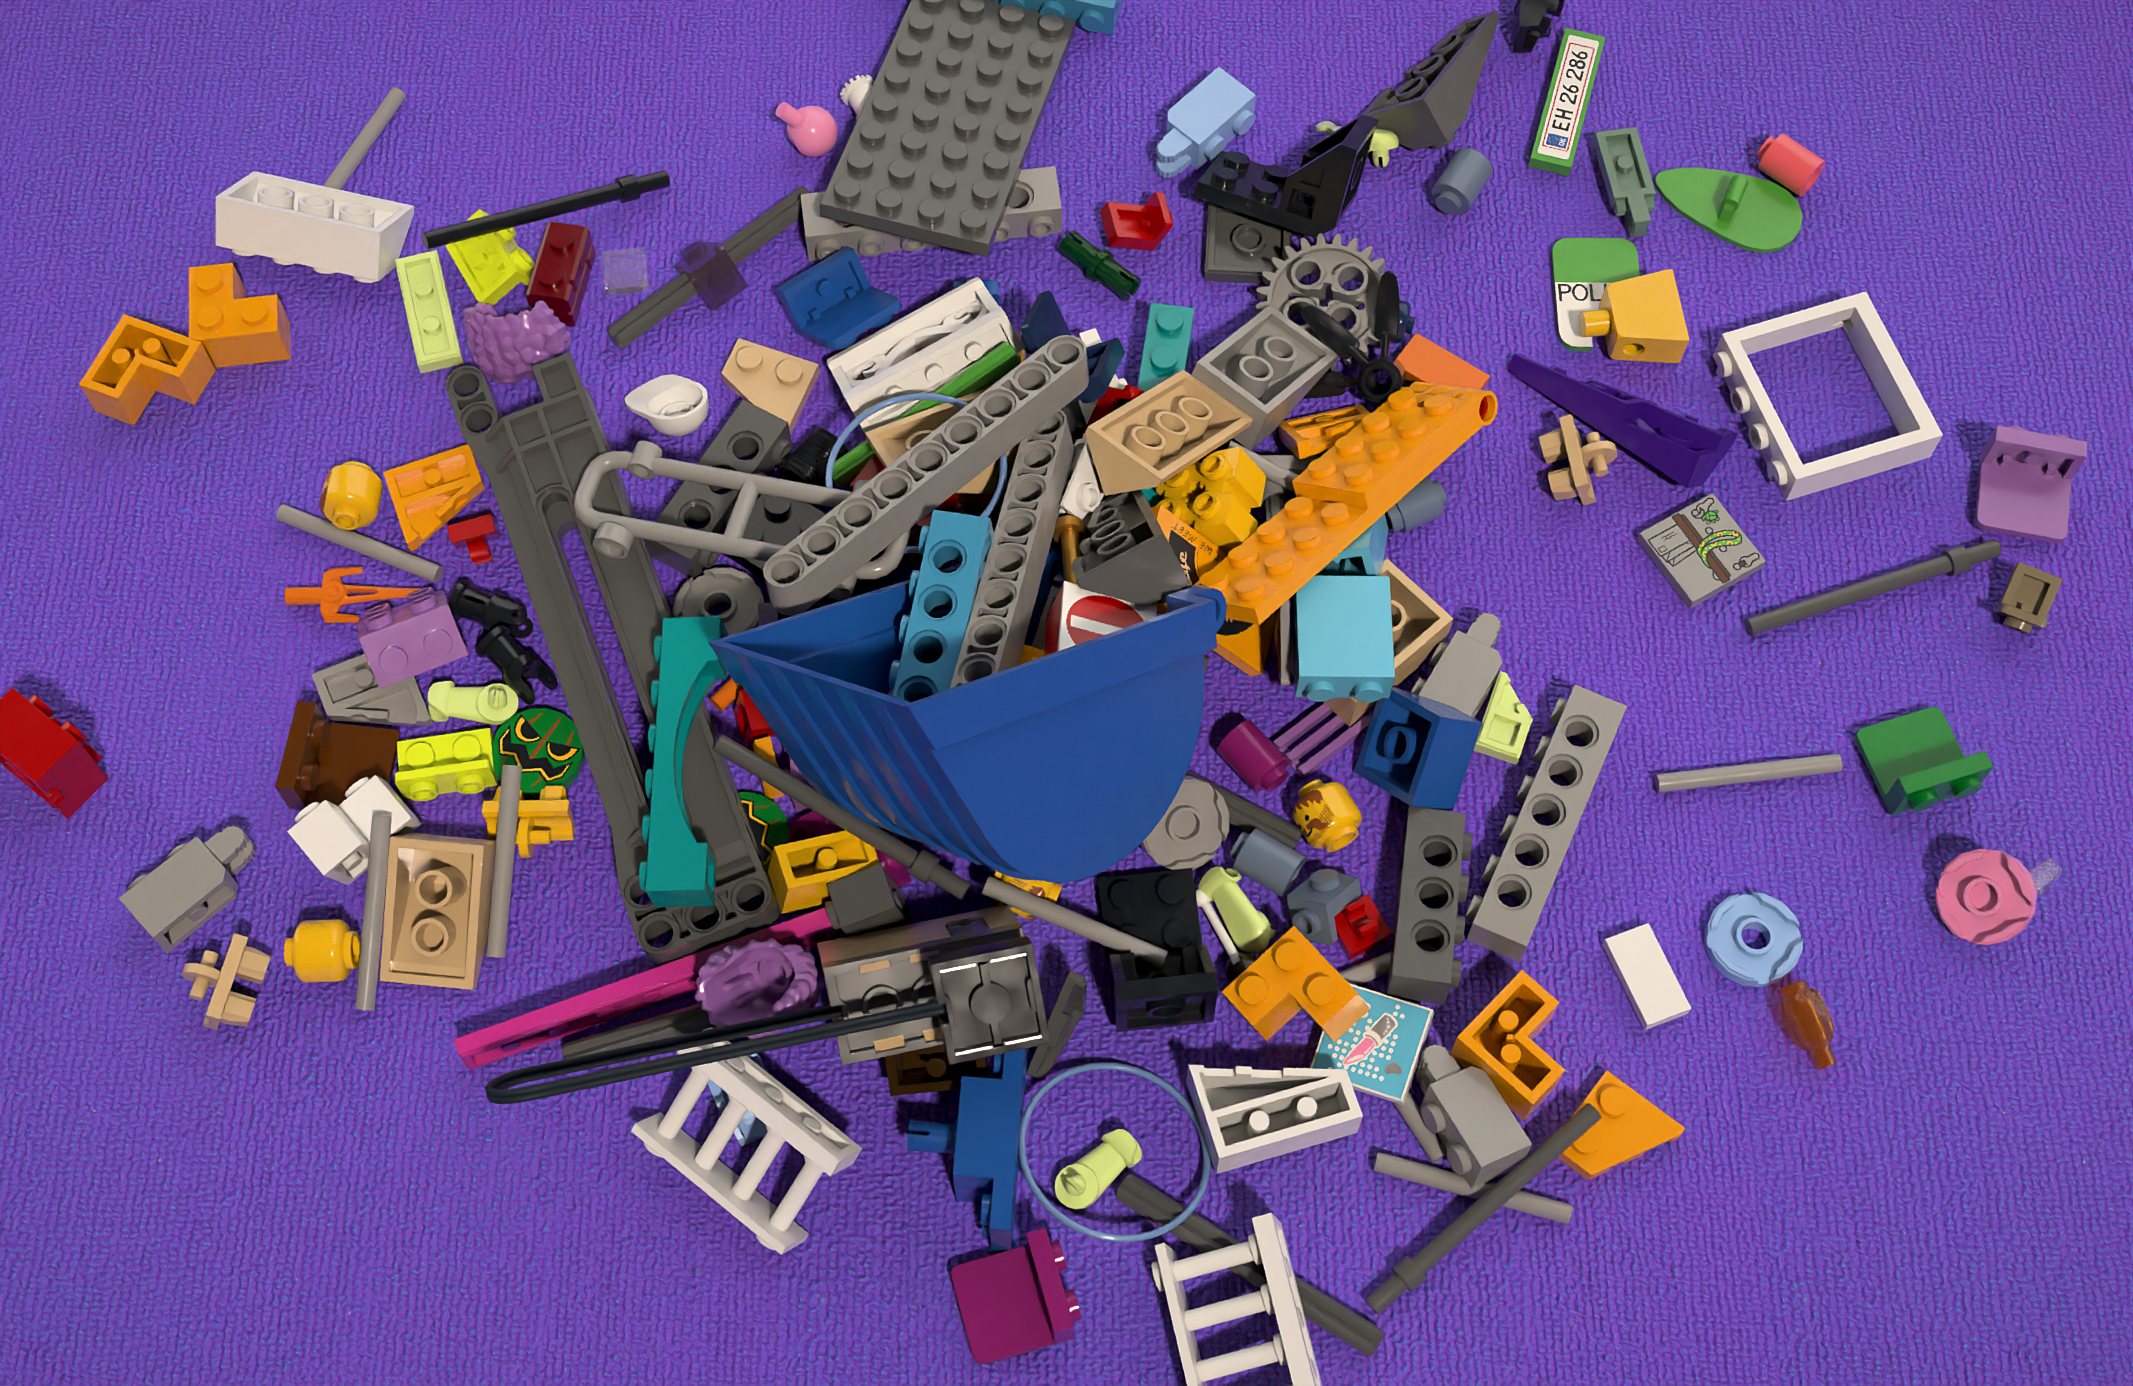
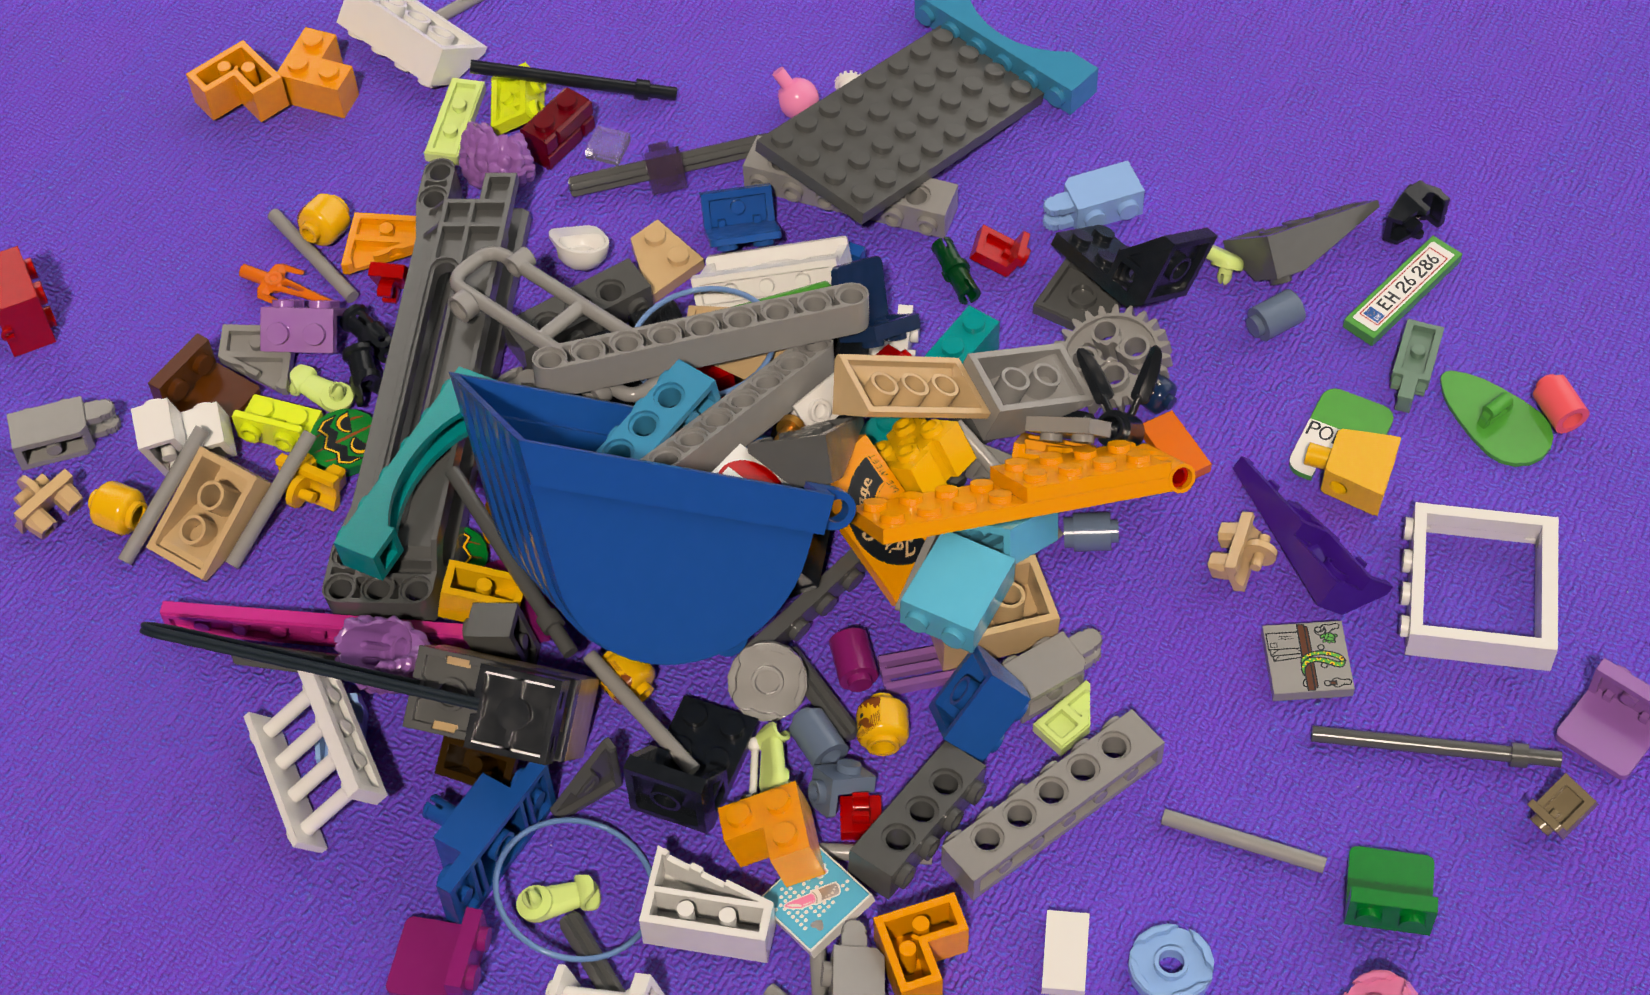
camera: 30 degrees right, 10 degrees down
none -> light grey wing [1025,416,1112,444]

